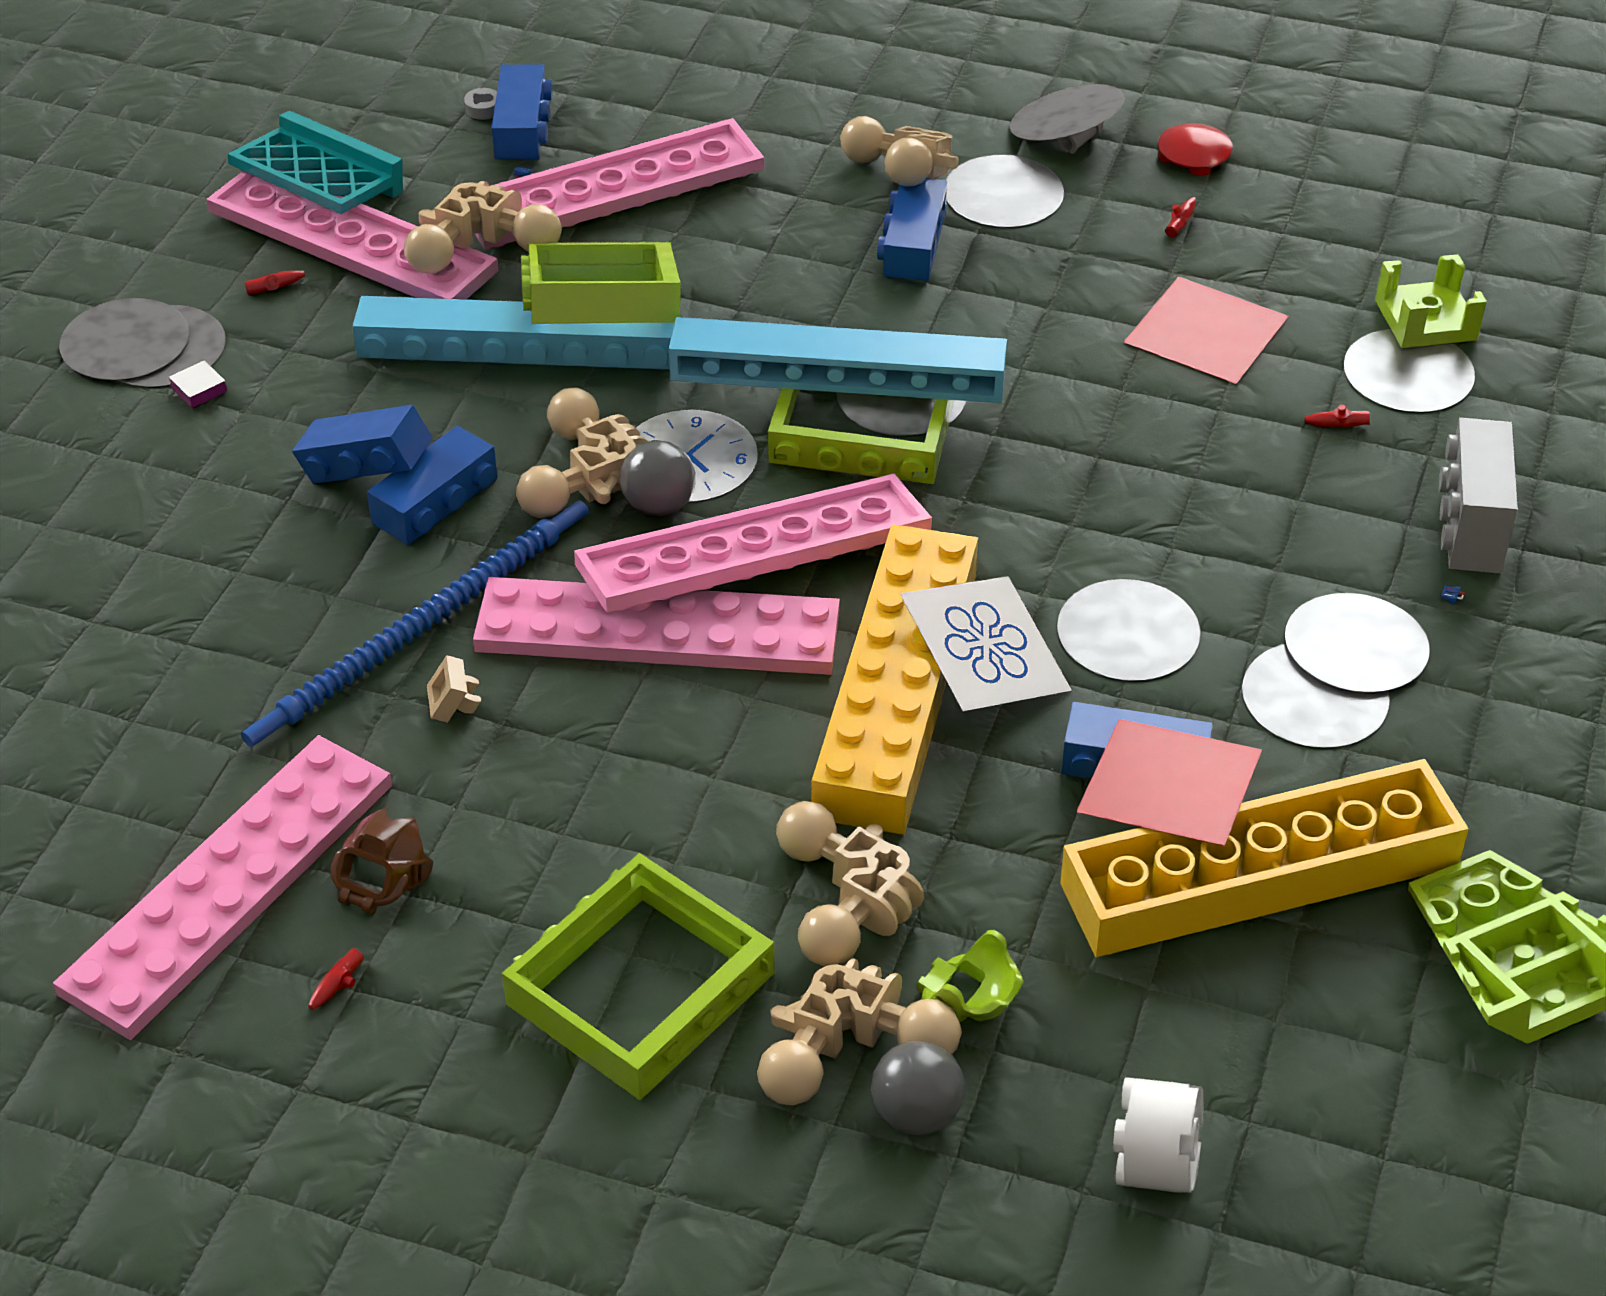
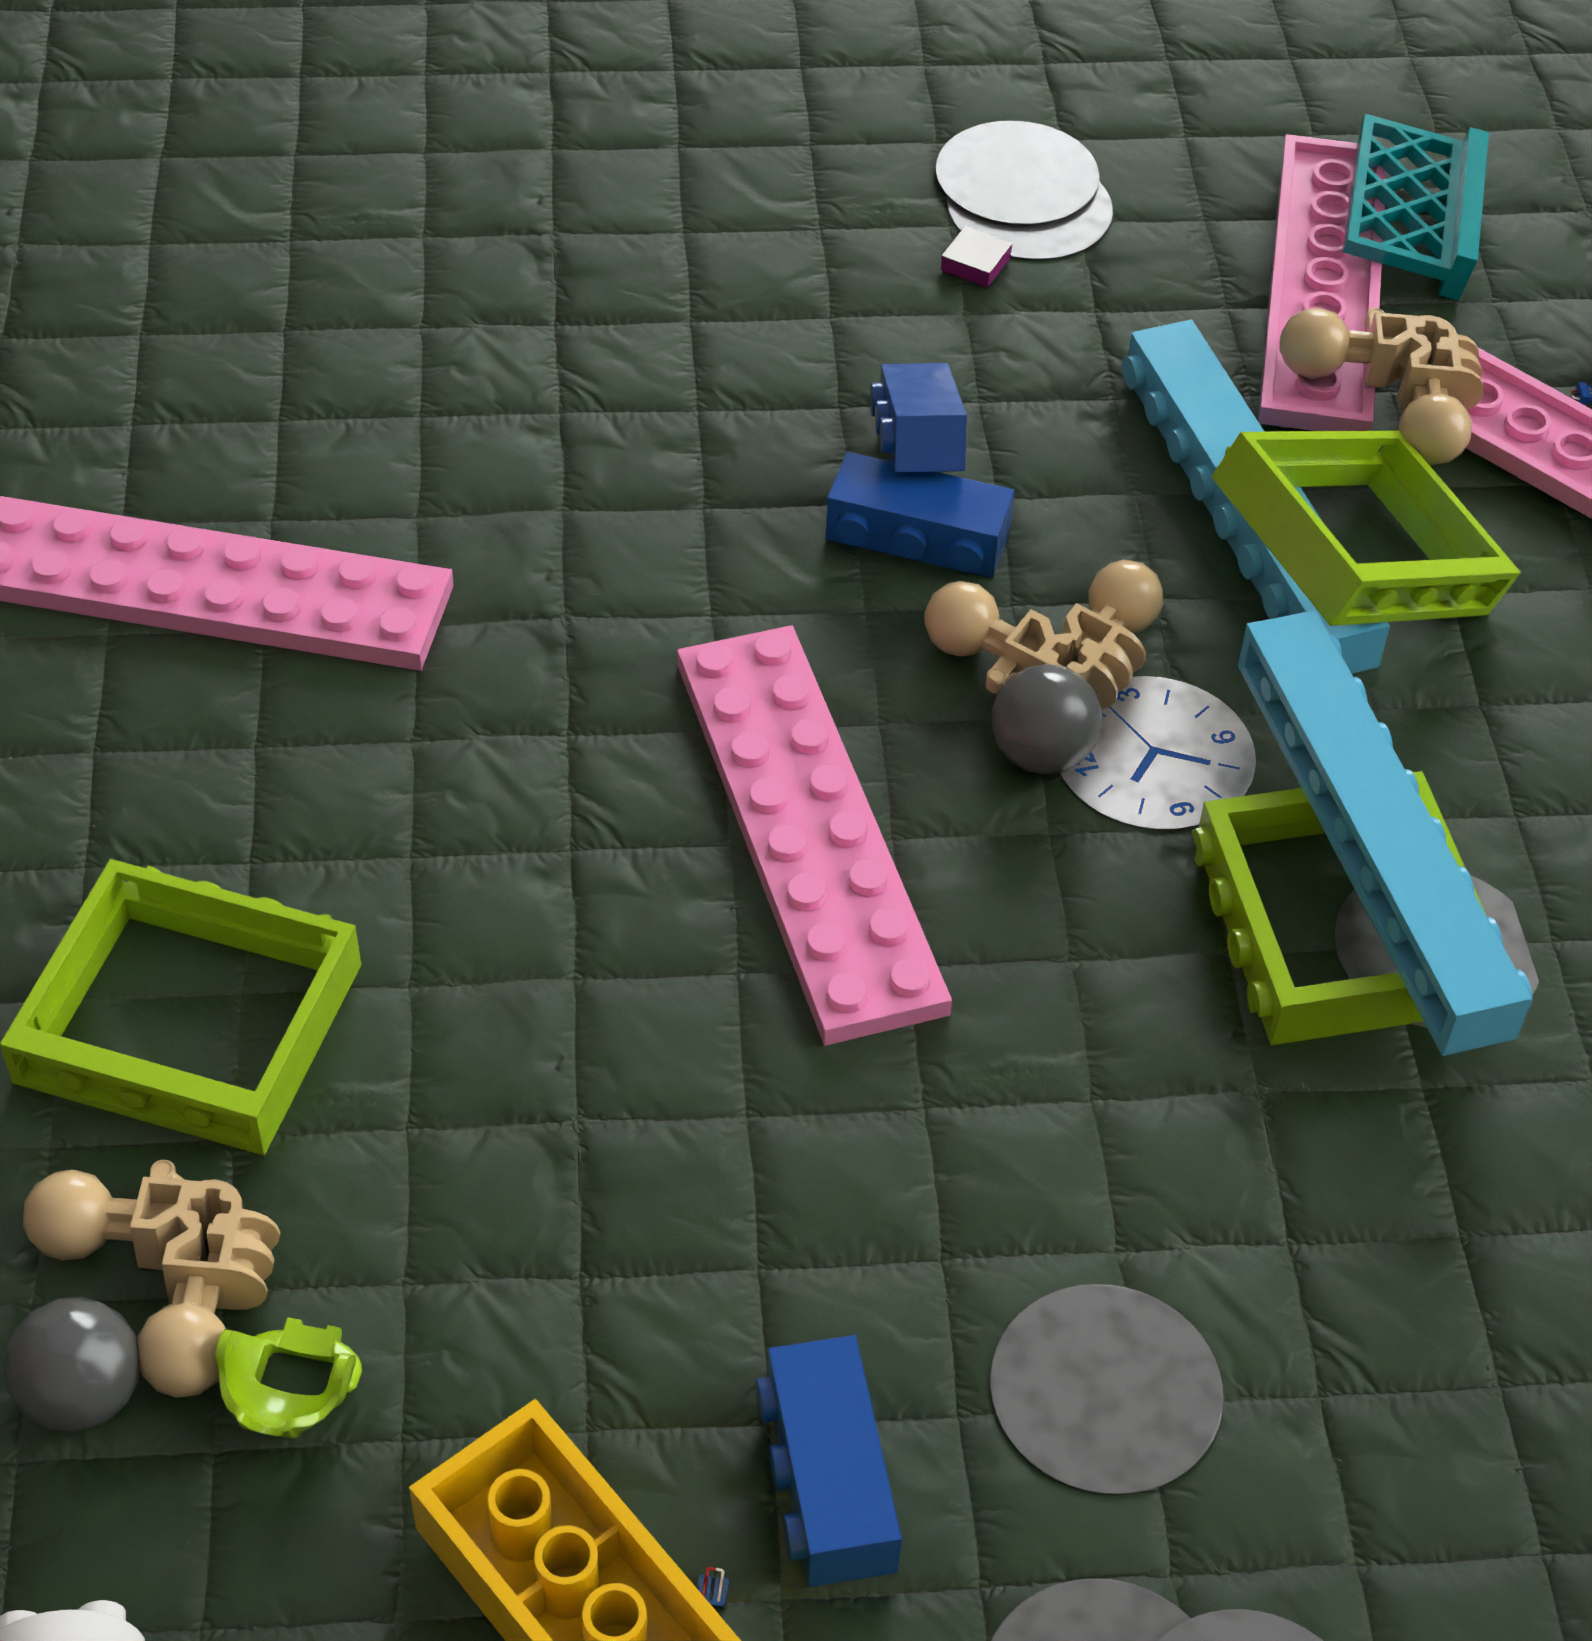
camera: 65 degrees right, 5 degrees up
blue hose [241,500,589,747] -> none
red helmet [244,270,305,296] -> none
red helmet [308,948,364,1010] -> none
reddish brown helmet [331,808,433,915] -> none
tan tile [427,655,481,723] -> none
bright pink plate [574,474,932,613] -> none
tan piece [776,801,925,967] -> none
yellow brick [811,524,978,835] -> none
white sticker [900,576,1072,711] -> none
sticker [1076,719,1262,846] -> none

